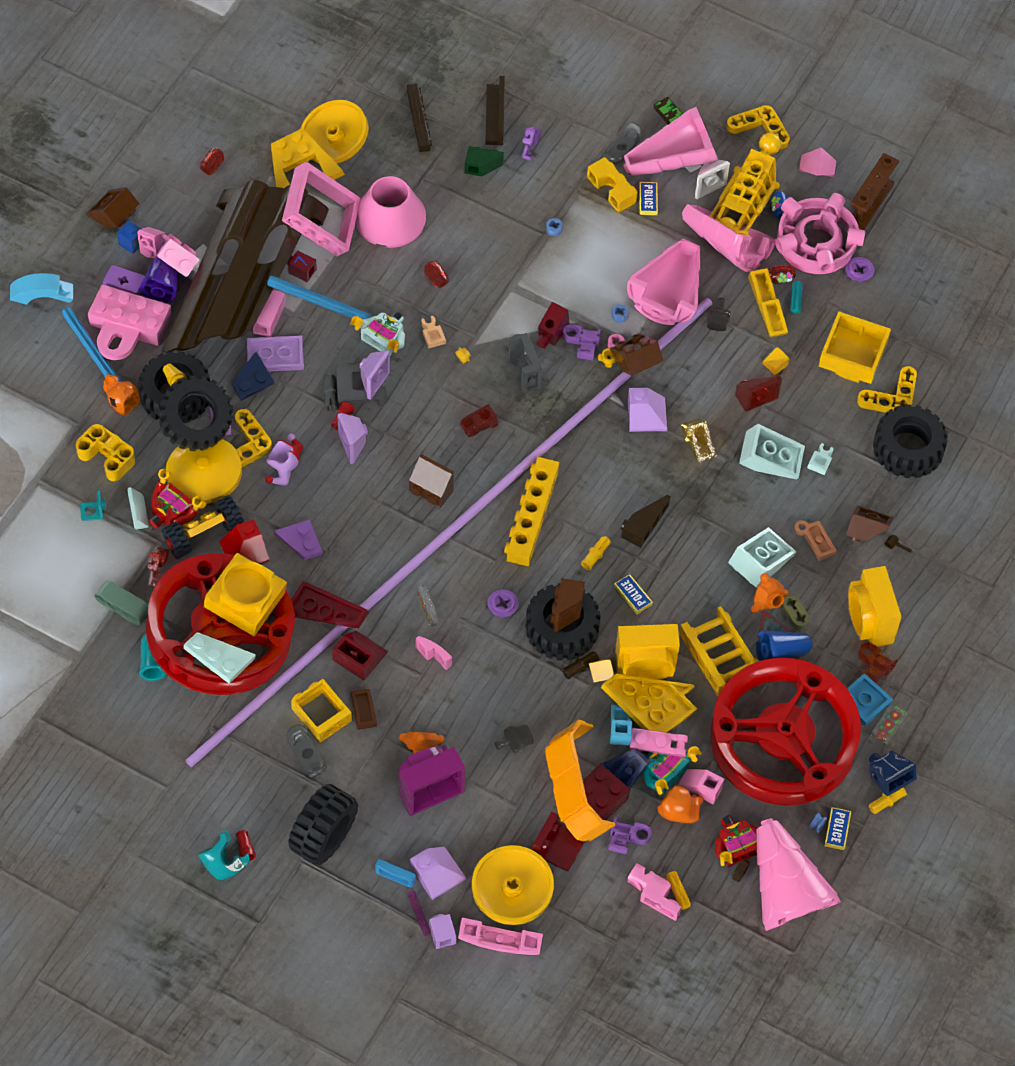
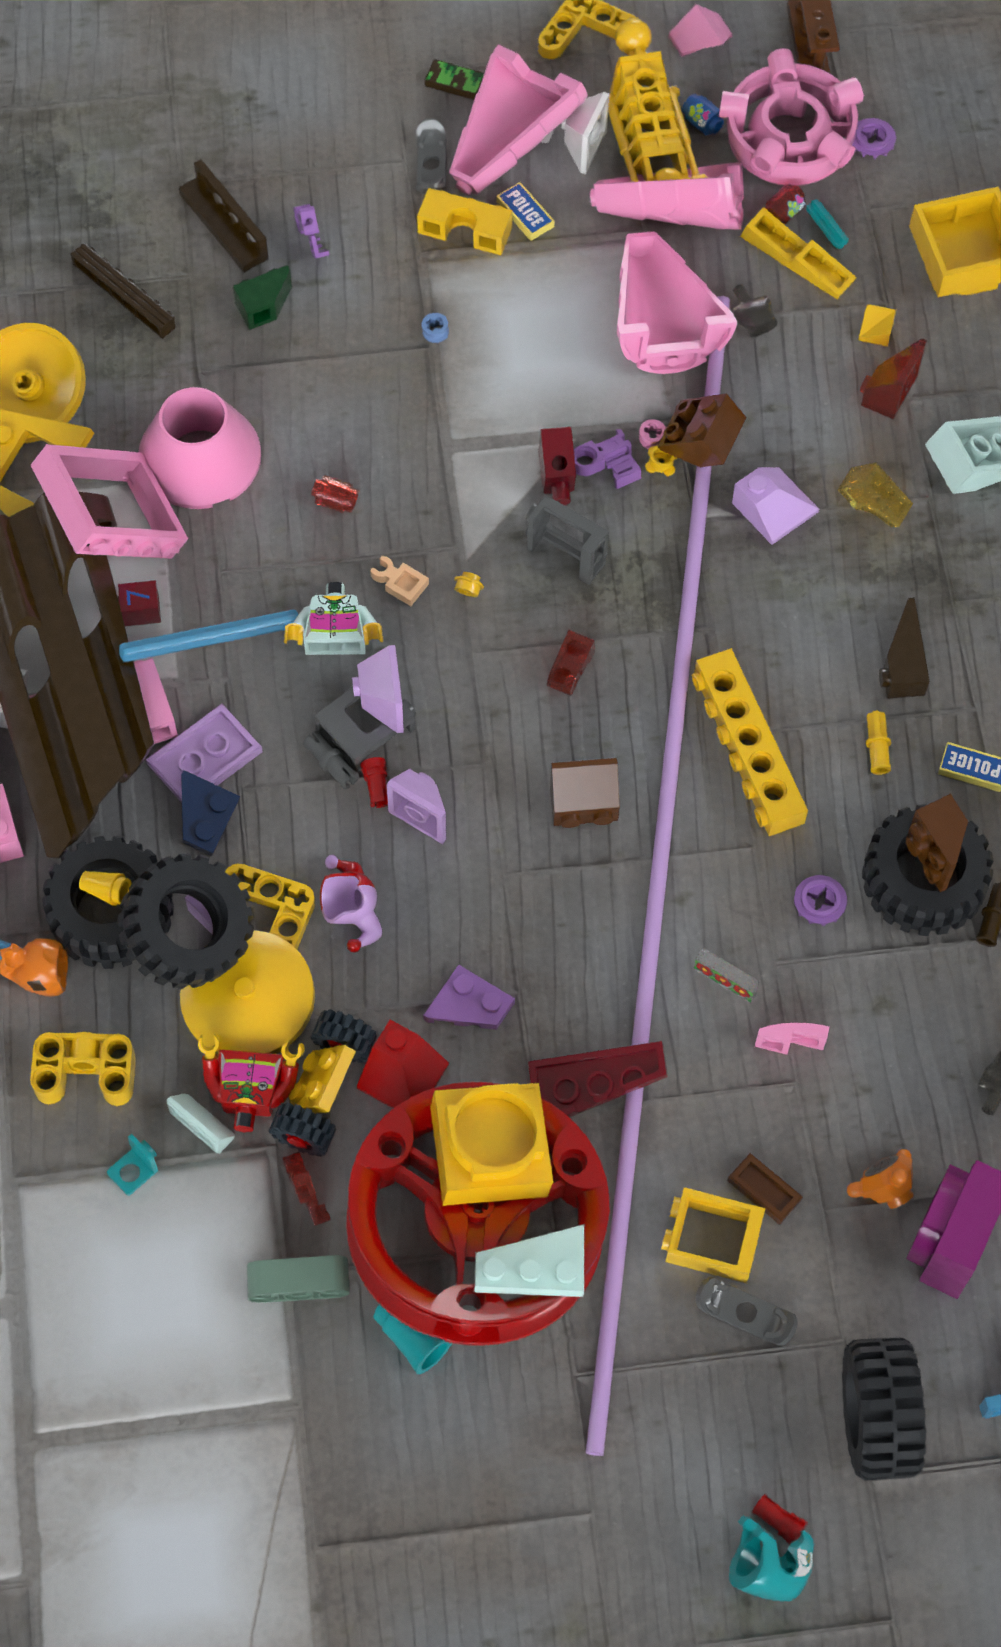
camera: 35 degrees left, 5 degrees up
dark red slope [332,631,388,681] -> none
medium blue bush [612,304,628,323] -> none

